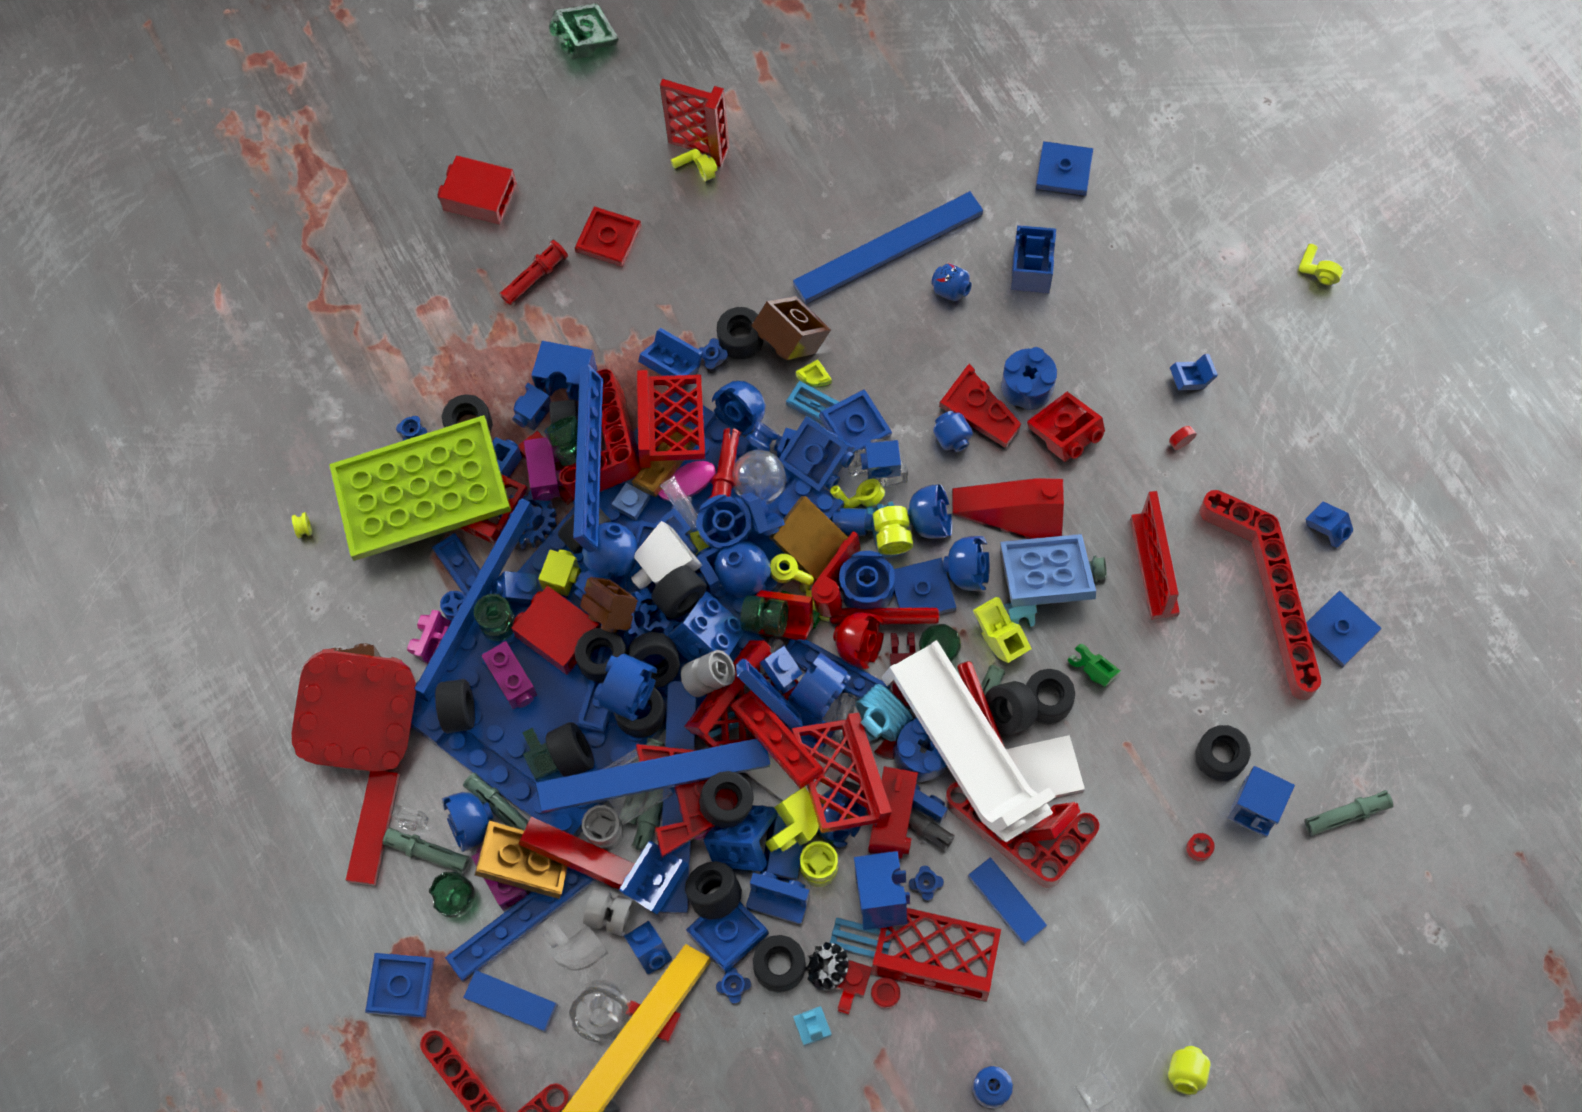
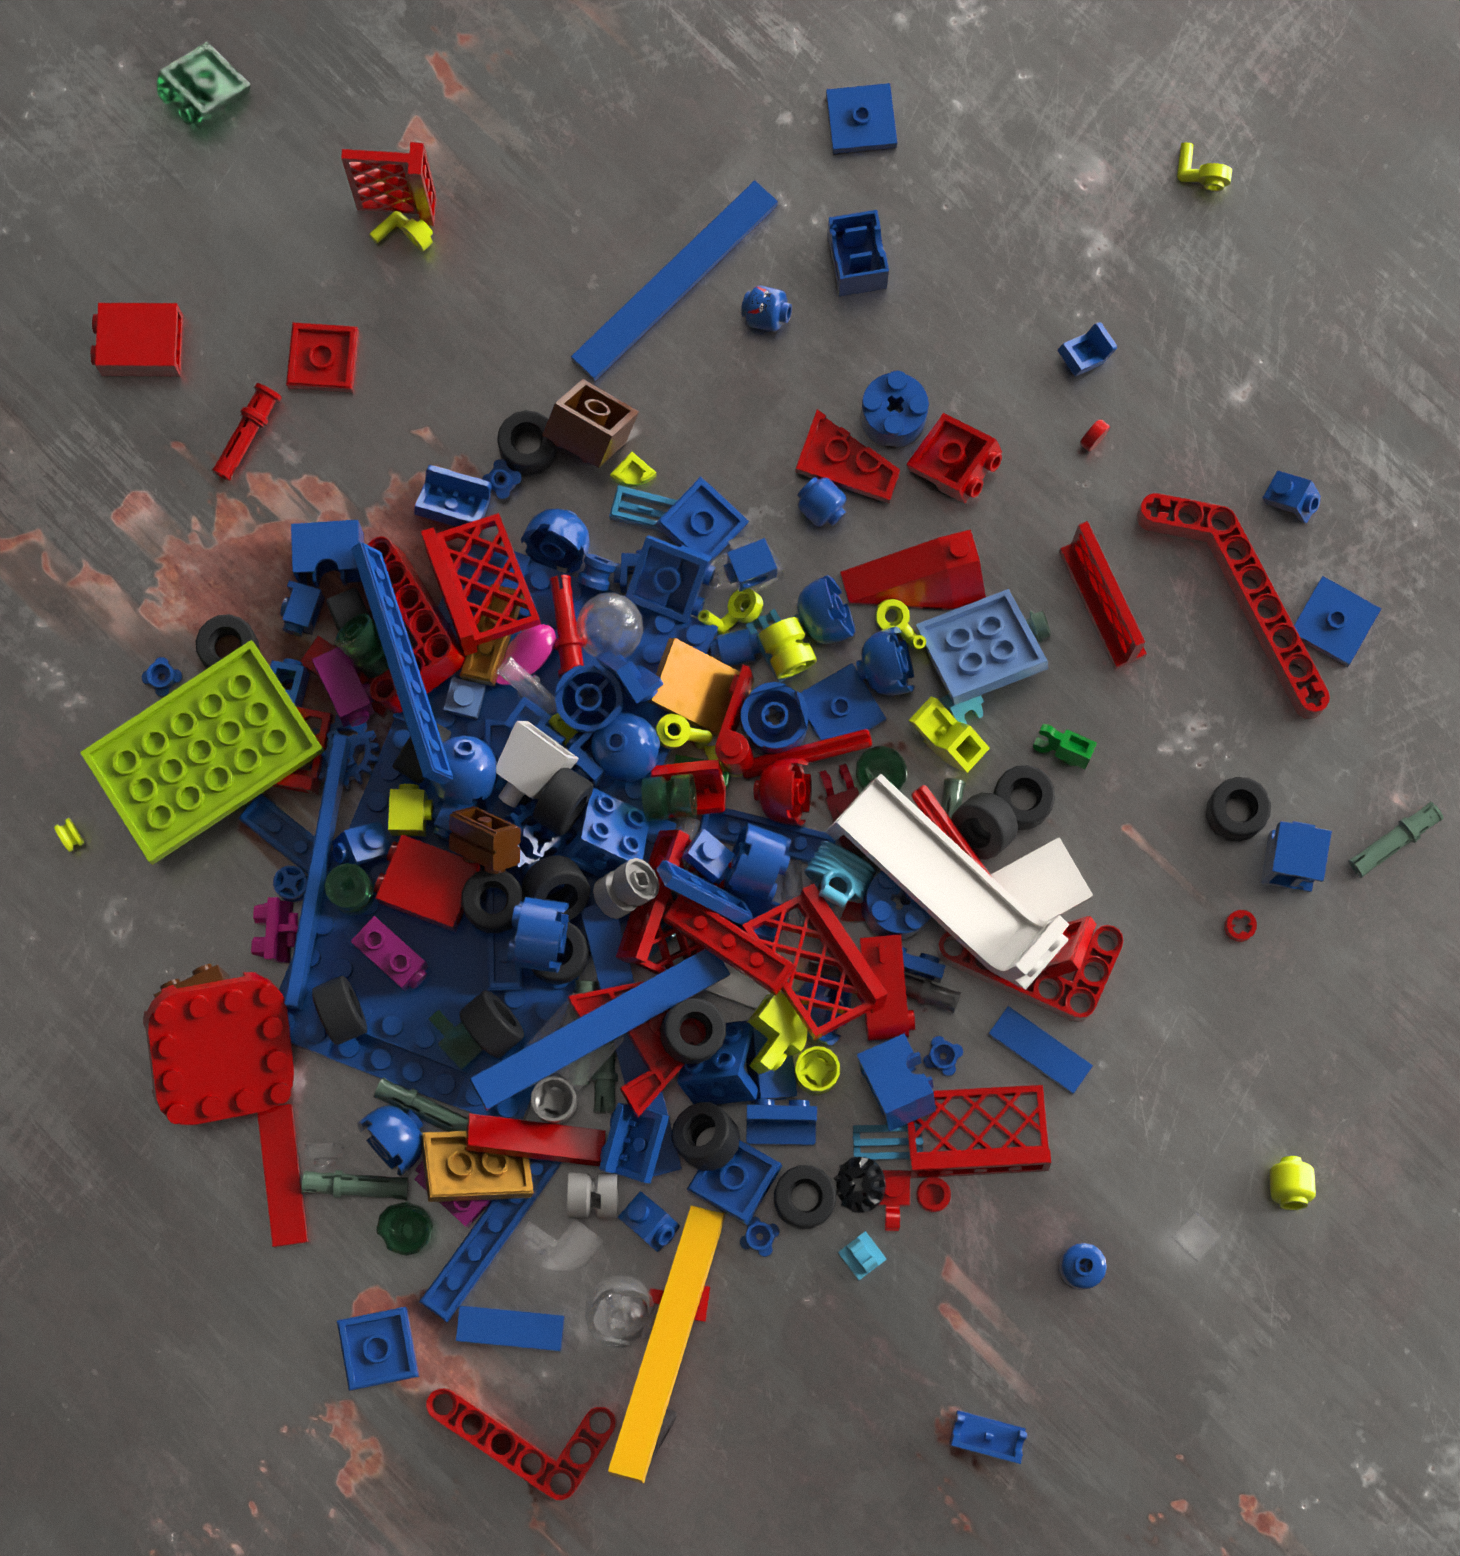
camera: 20 degrees left, 10 degrees up
none -> neon yellow plate [874,599,926,649]

